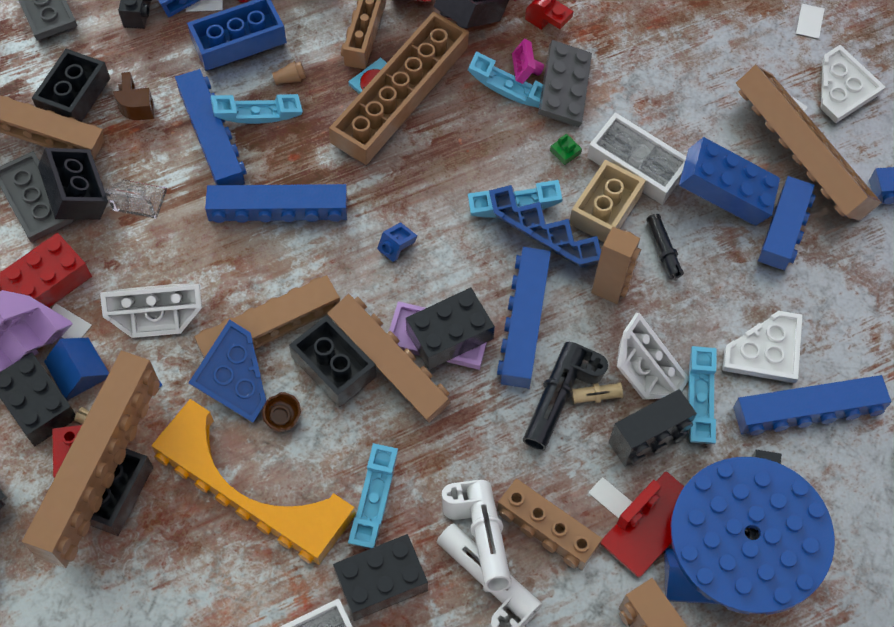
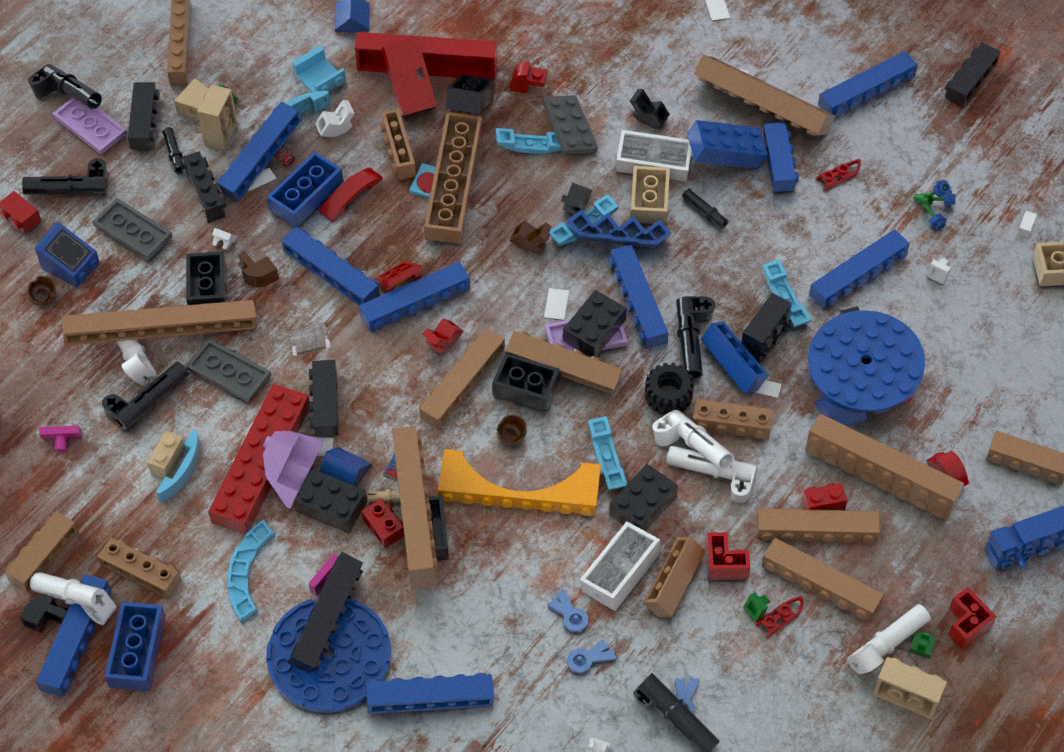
camera: 25 degrees left, 5 degrees down
black brick [38,148,108,220] -> none
white wedge [100,284,202,338] -> none
blue plate [188,319,266,423] -> none
medium azure slope [210,94,303,124] -> none
medium nougat cone [272,61,306,85] -> none
blue bracket [377,222,418,262] -> none
dark pink tile [512,38,544,84] -> none
green tile [550,134,582,165] -> none
tan pin [572,382,623,404] -> none
medium nougat brick [591,227,641,304] -> none
red bracket [600,472,684,578] -> none
white wedge [617,313,689,400] -> none
white plate [722,311,802,383] -> none
white plate [821,45,886,123] -> none
none -> white tile [212,228,237,250]
none -> black brick [309,359,339,437]
none -> red slope [319,167,383,222]
none -> red piece [375,261,421,294]
none -> red brick [422,318,464,354]
none -> reddish brown brick [509,221,552,252]
none -> white sticker [544,288,569,320]
none -> black brick [561,183,593,214]
none -> black brick [630,89,670,127]
none -> black tyre [645,363,694,415]
none -> blue brick [701,321,769,393]
none -> red piece [815,159,861,191]

